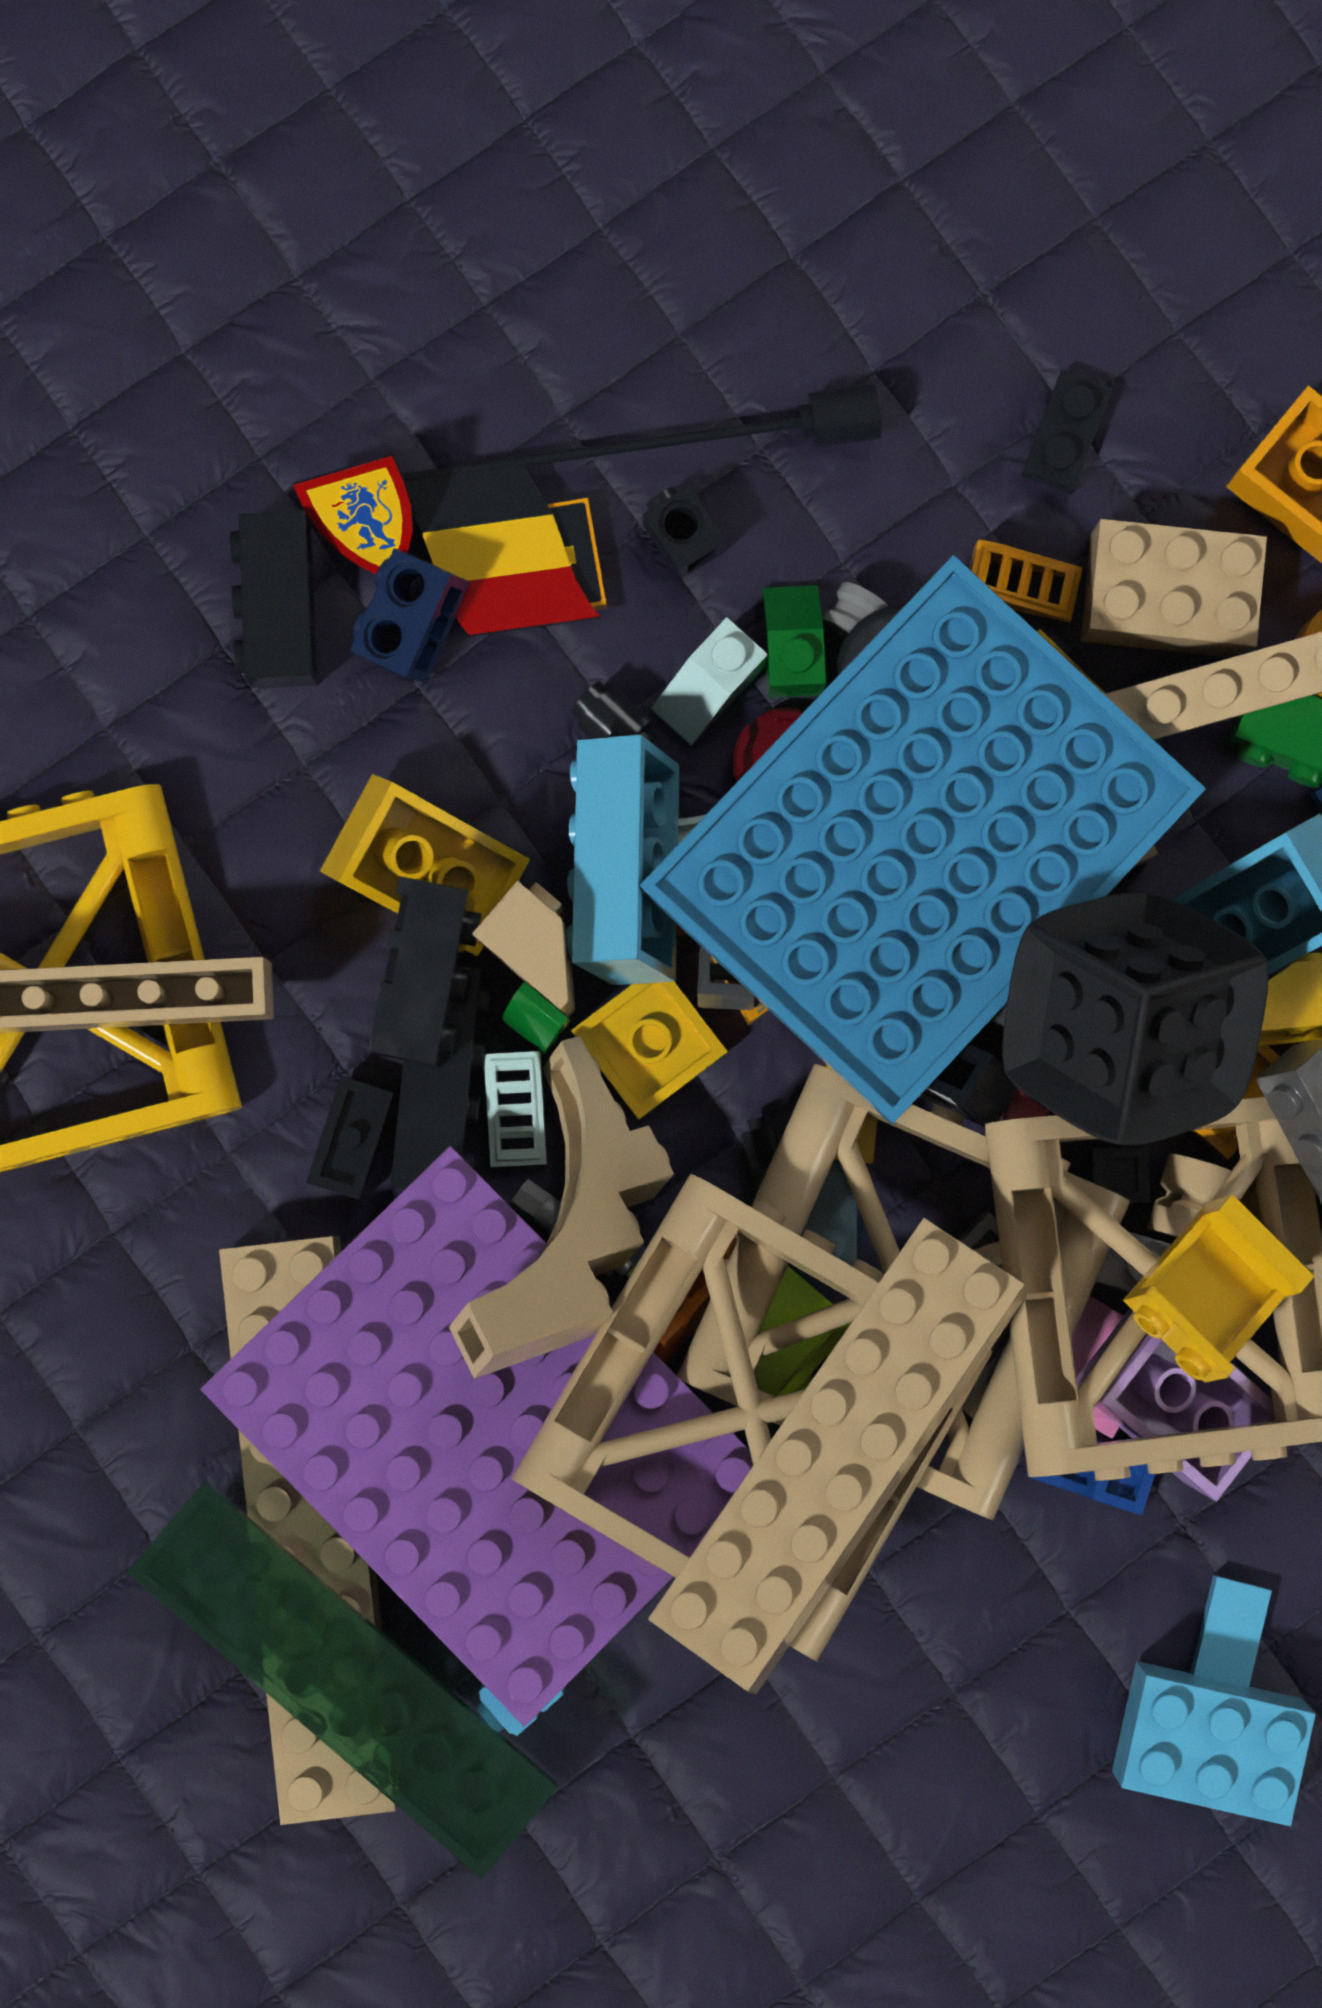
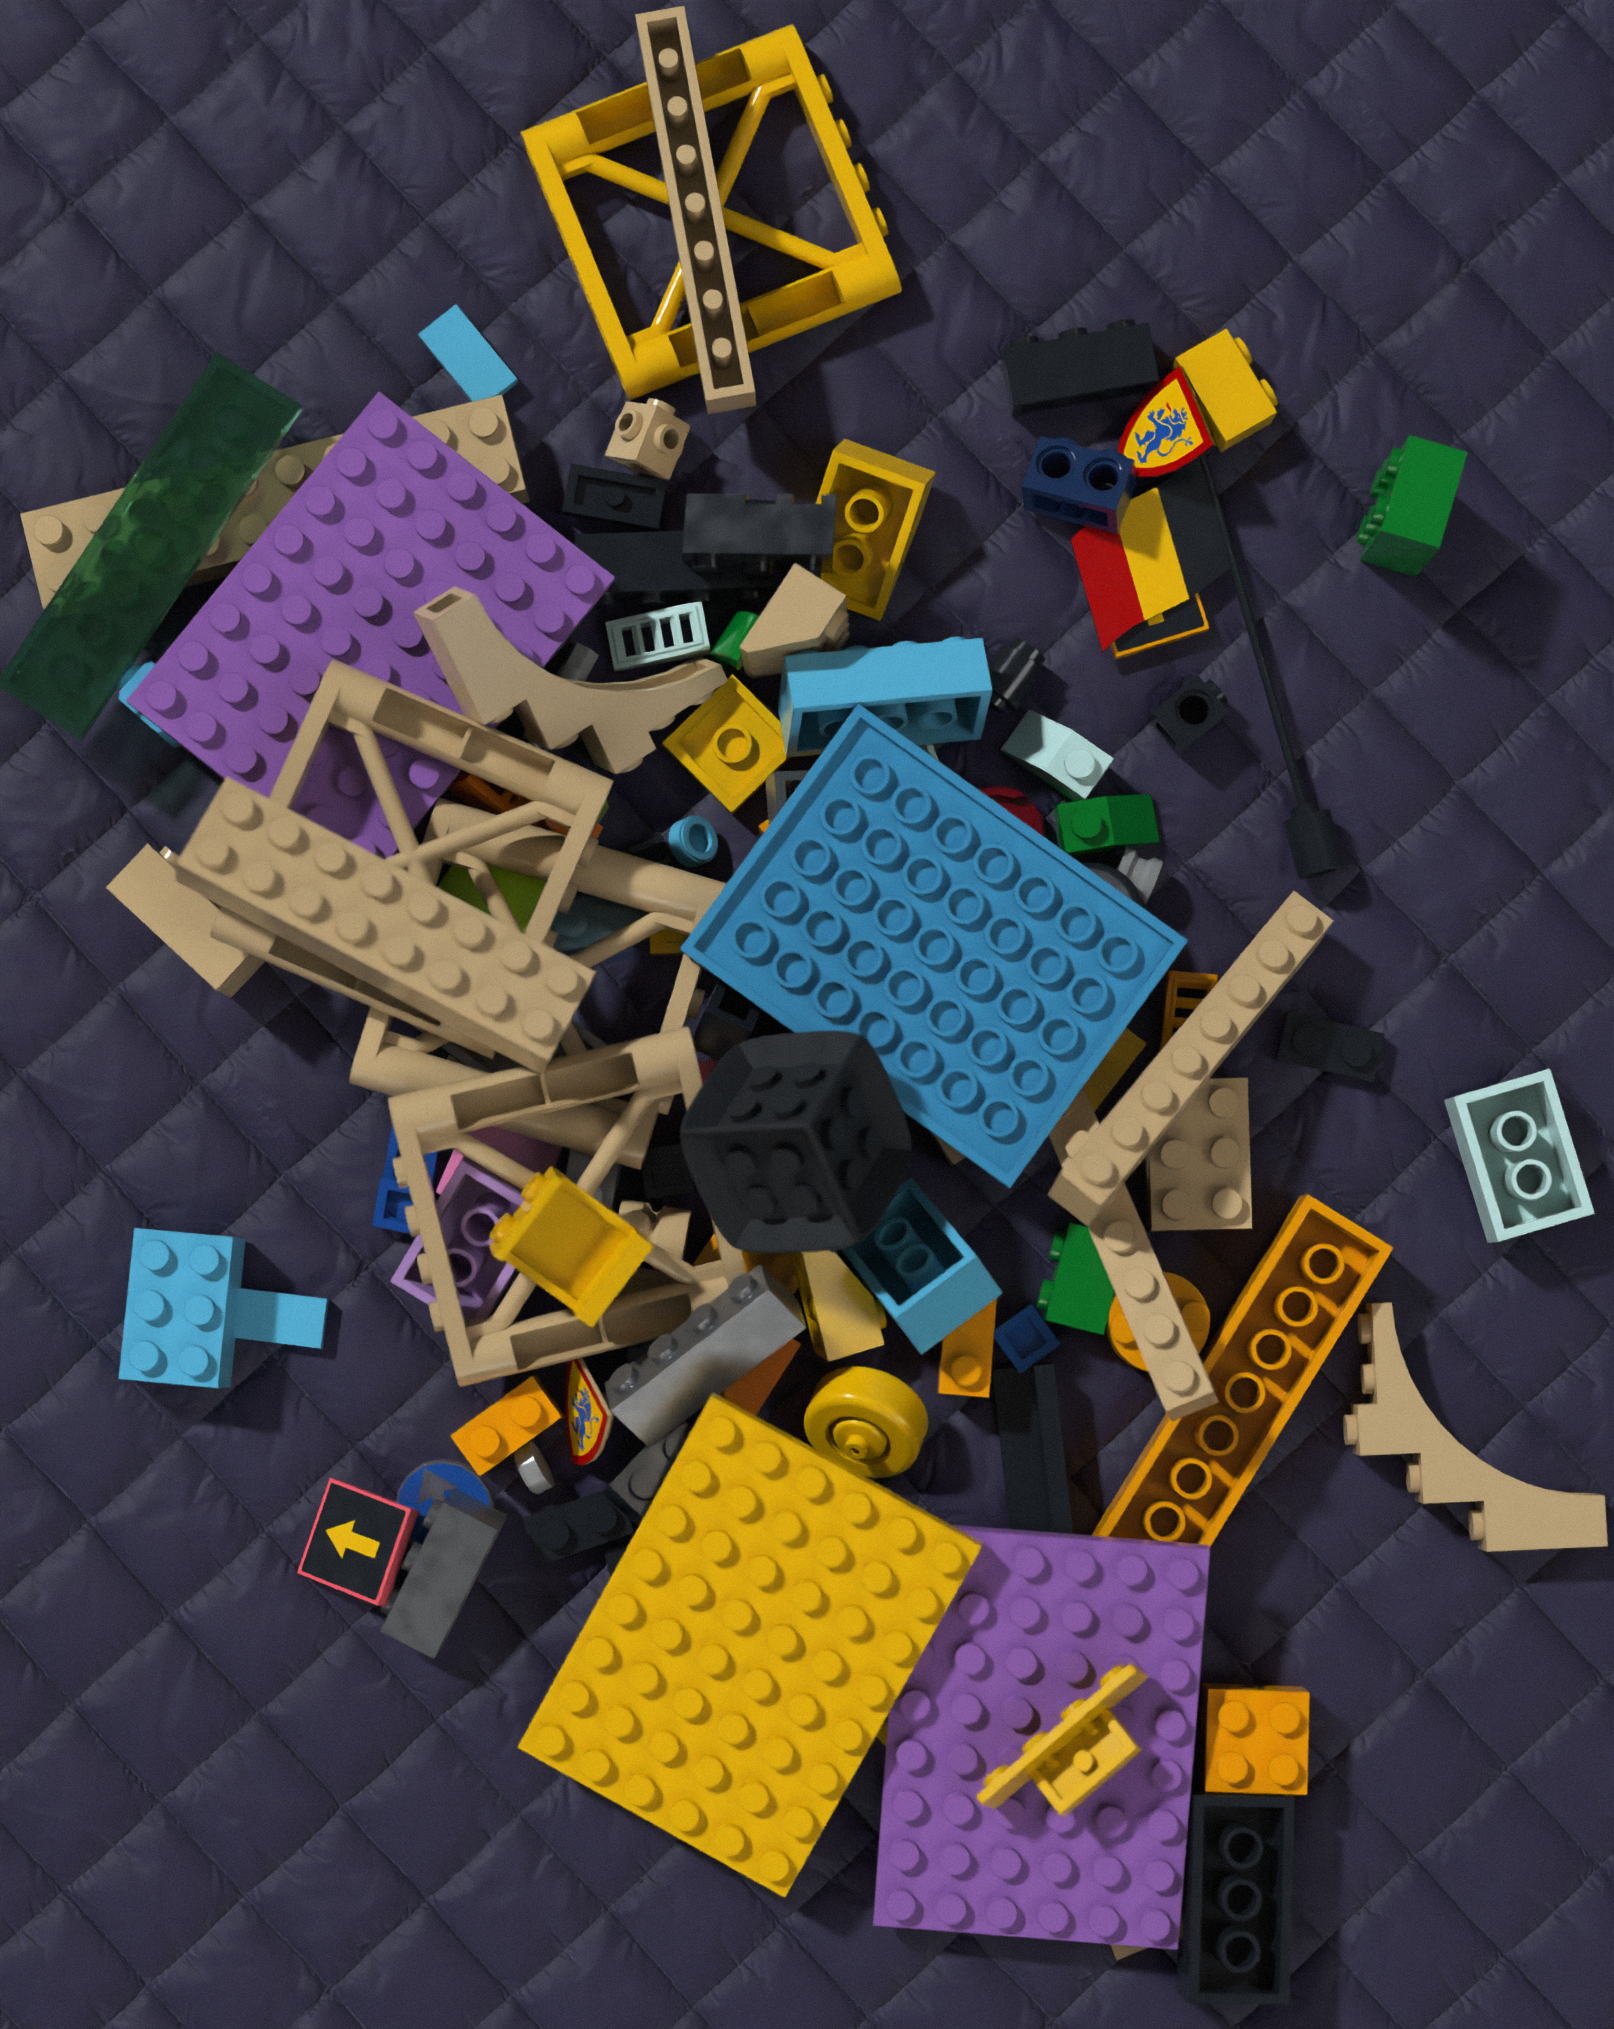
camera: 85 degrees right, 0 degrees up
none -> tan brick [106,843,265,998]
none -> medium azure tile [418,304,518,402]
none -> tan brick [605,398,690,480]
none -> medium azure tile [669,815,718,867]
none -> tan brick [1048,891,1334,1226]
none -> yellow brick [1171,328,1278,452]
none -> green brick [1356,435,1468,577]
none -> light aqua brick [1444,1069,1595,1243]

